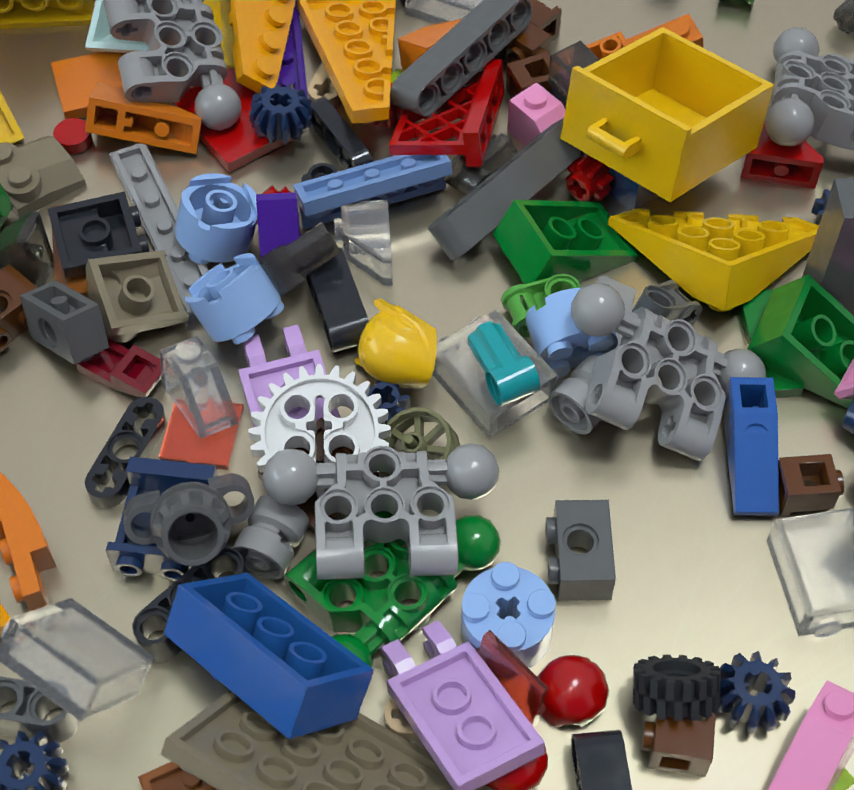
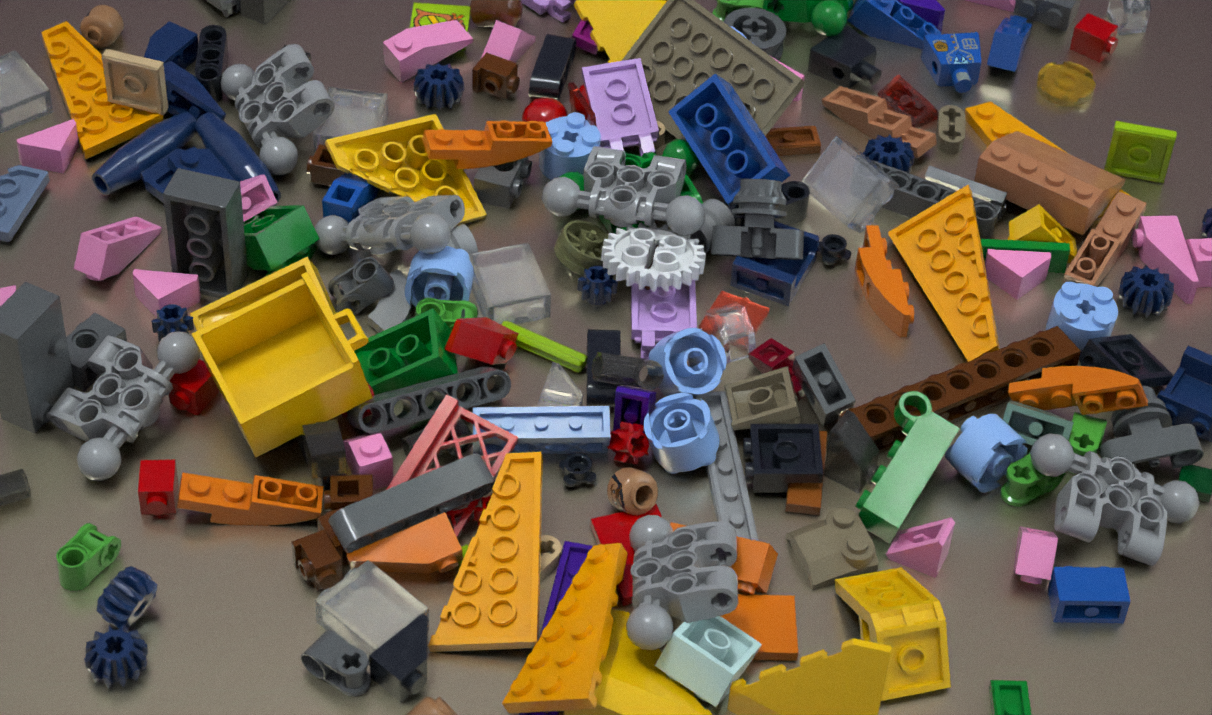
camera: 165 degrees left, 10 degrees down
red tile [53,118,93,154] -> none
black beam [85,397,167,508] -> none
dark blue gear [249,82,313,145] -> none
black beam [311,96,373,170] -> none
yellow helmet [354,298,437,390] -> none
teal piece [468,321,541,406] -> none
black tyre [633,654,721,721] -> none
none -> red brick [138,459,178,515]
none -> yellow slope [325,114,487,225]
none -> orange slope [422,120,553,169]
none -> red slope [445,317,519,365]
none -> lime axle [501,321,587,373]
none -> medium nougat head [607,467,658,515]
none -> black plate [818,234,851,264]

